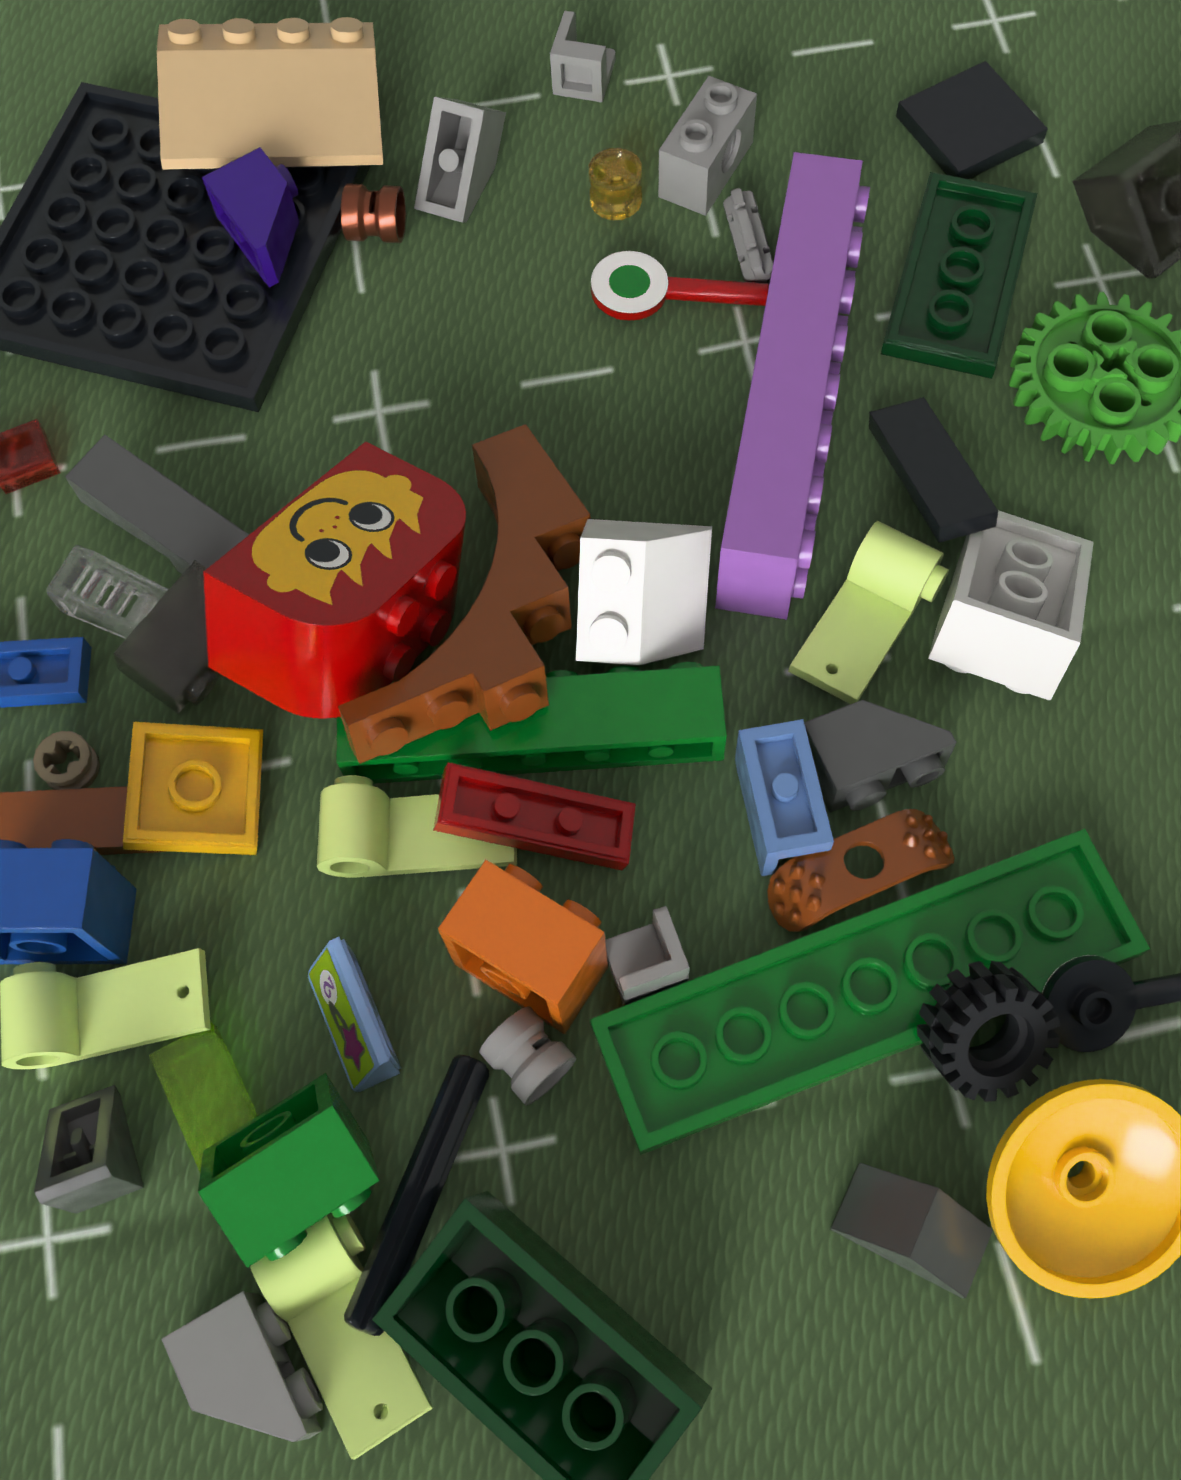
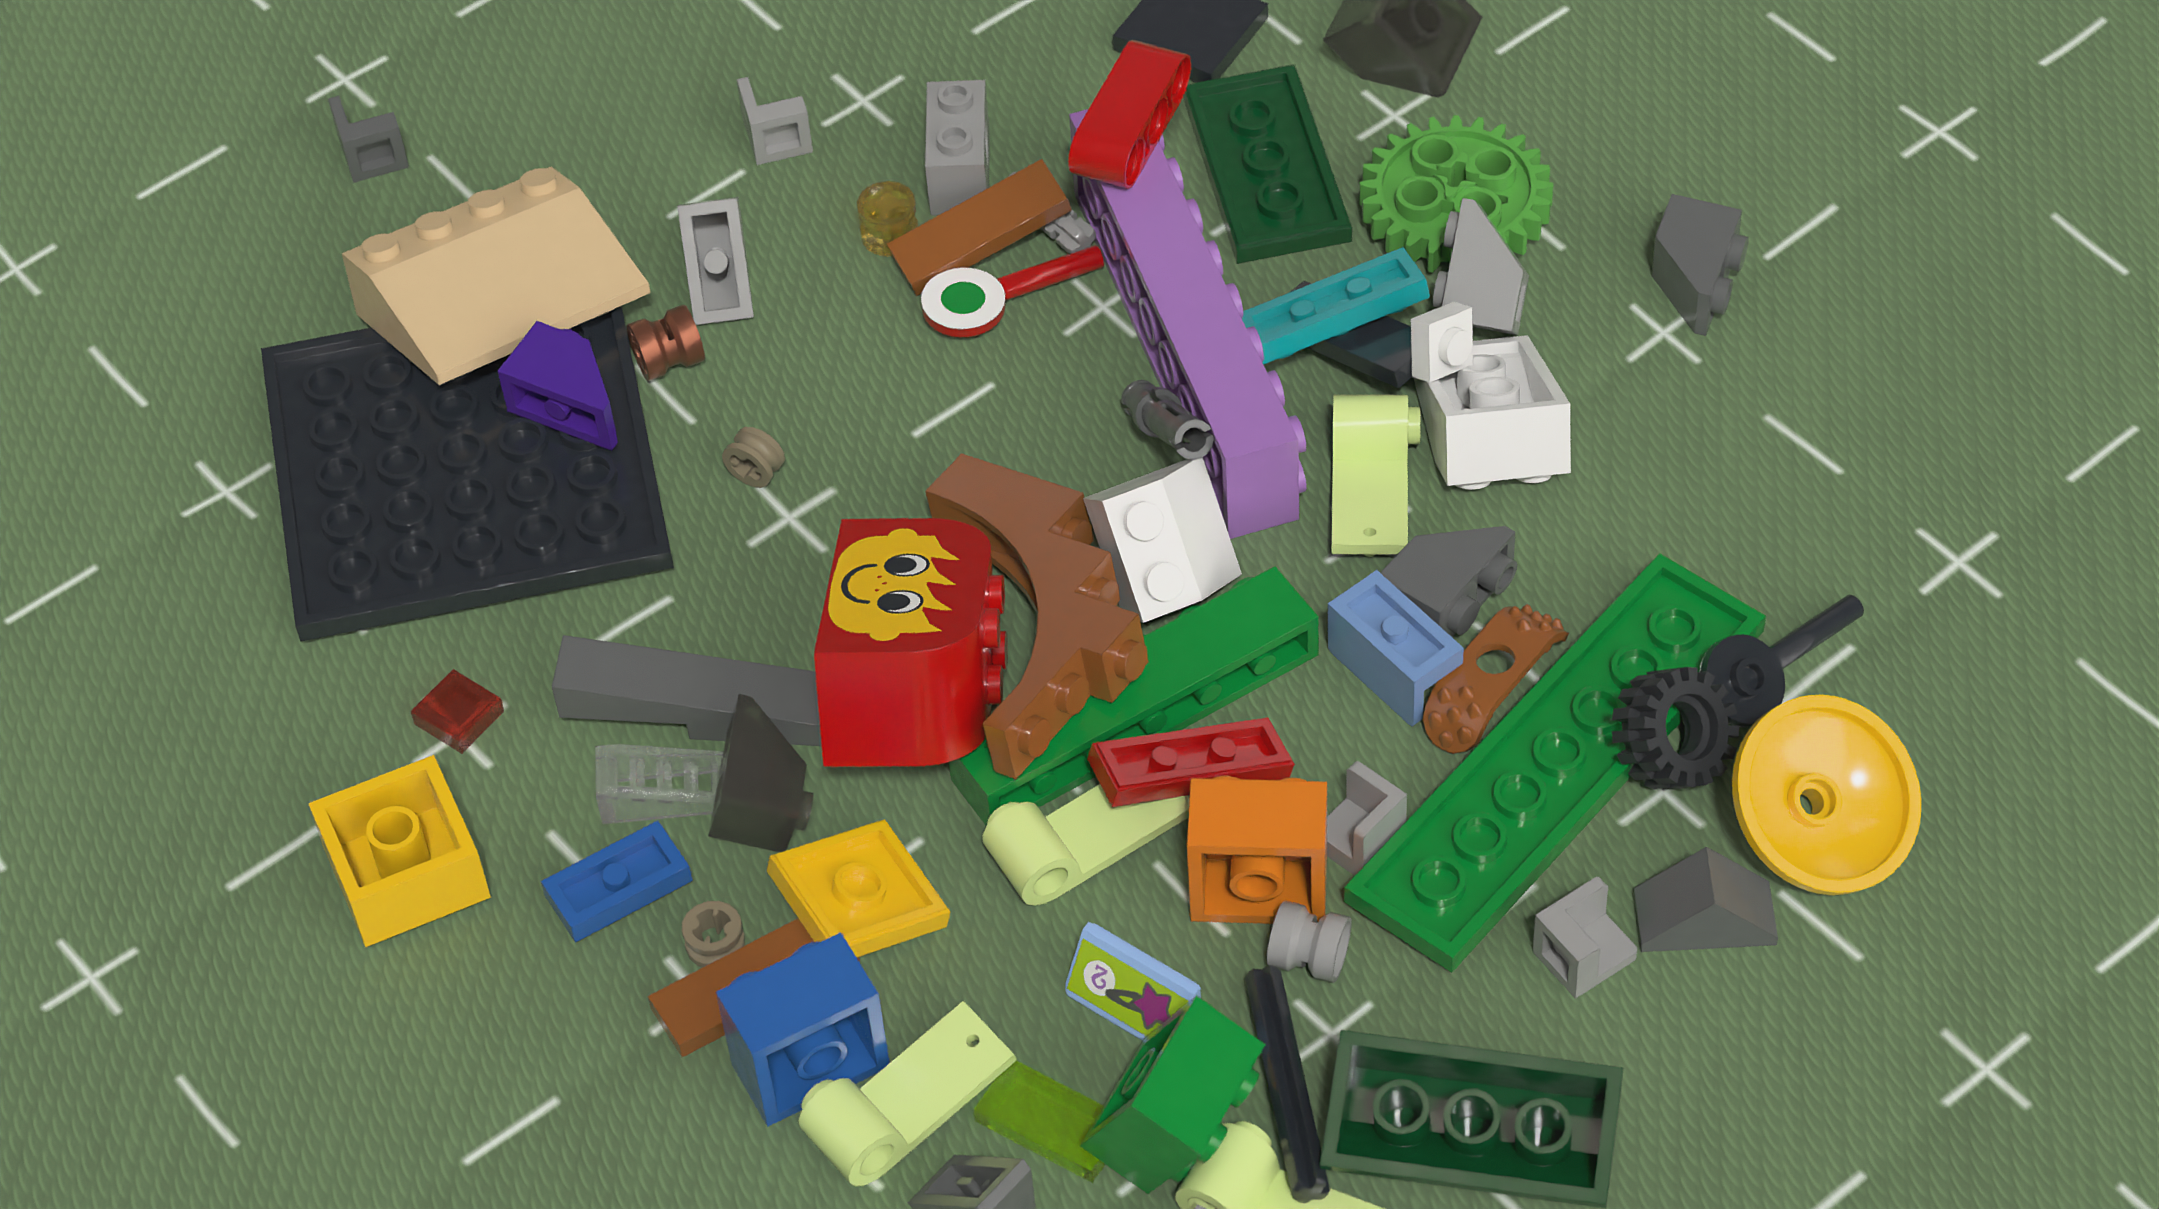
camera: 30 degrees left, 15 degrees down
none -> dark tan bush [722,427,785,488]
none -> dark orange tile [887,159,1072,296]
none -> red beam [1068,40,1191,189]
none -> dark grey pin [1121,380,1214,460]
none -> teal plate [1242,247,1430,365]
none -> white plate [1411,302,1473,383]
none -> light grey slope [1433,198,1529,335]
none -> light grey panel [1533,876,1637,999]

